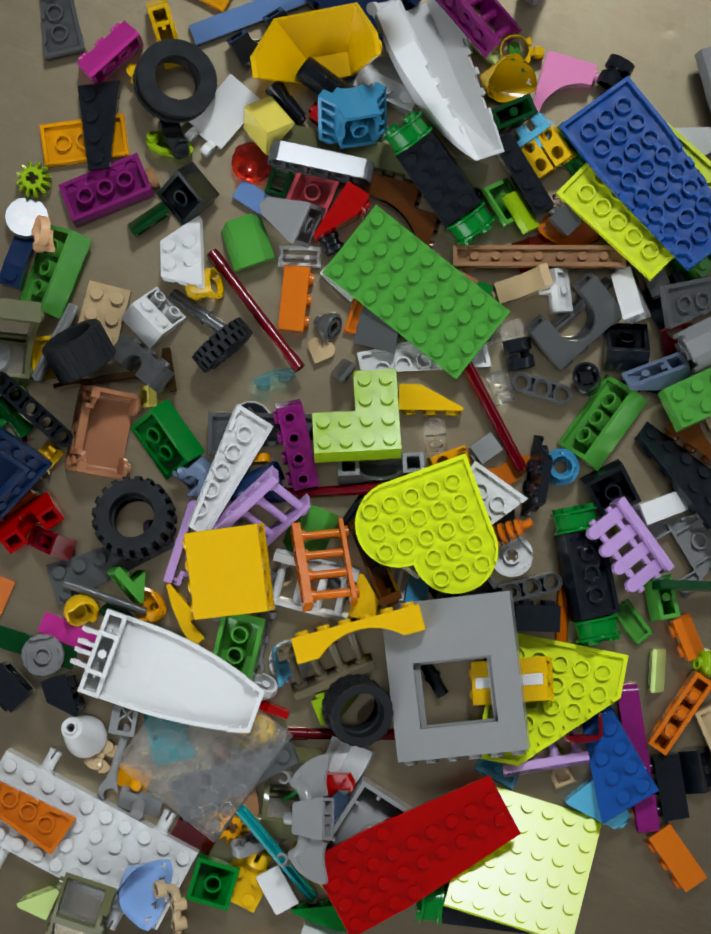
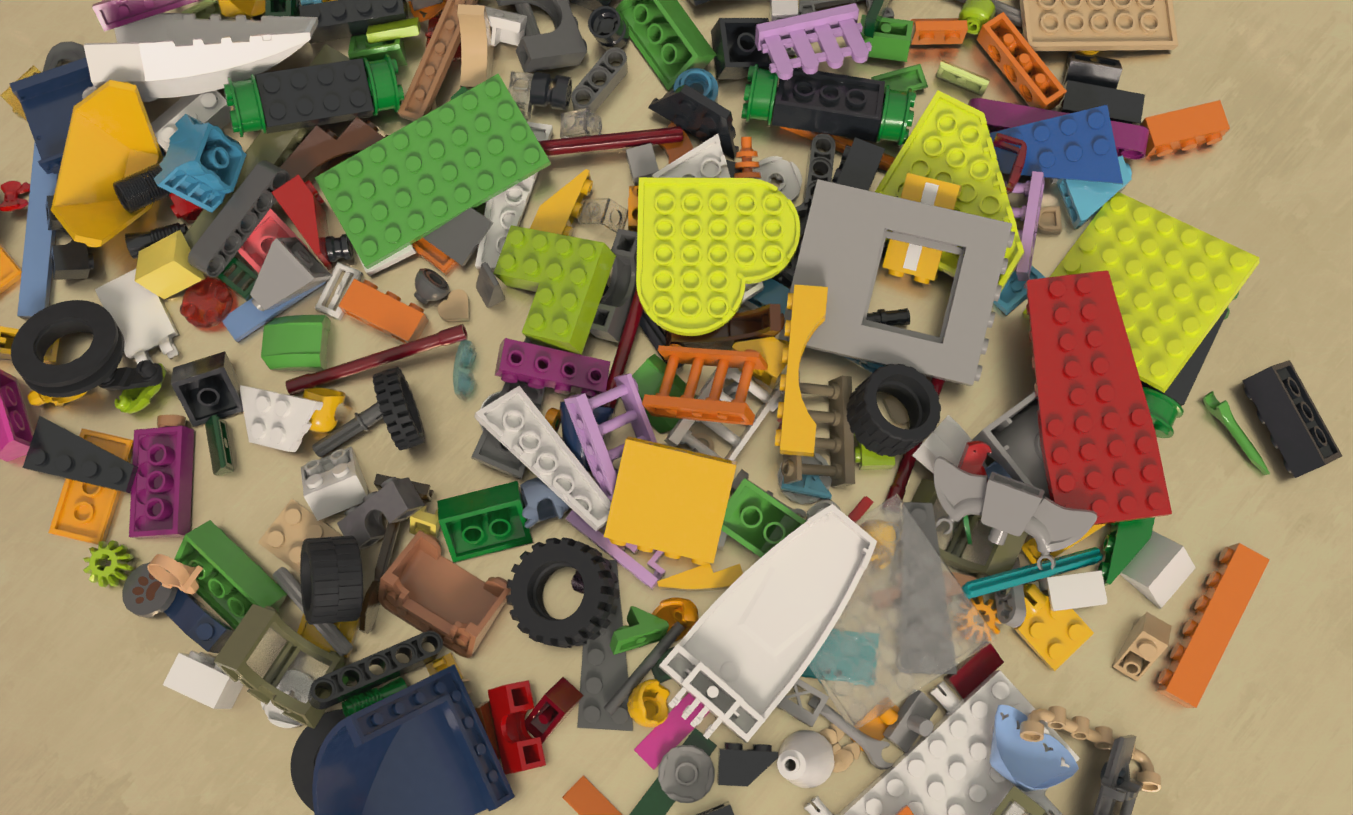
camera: 65 degrees left, 10 degrees down
green slope [186,853,240,911] -> none

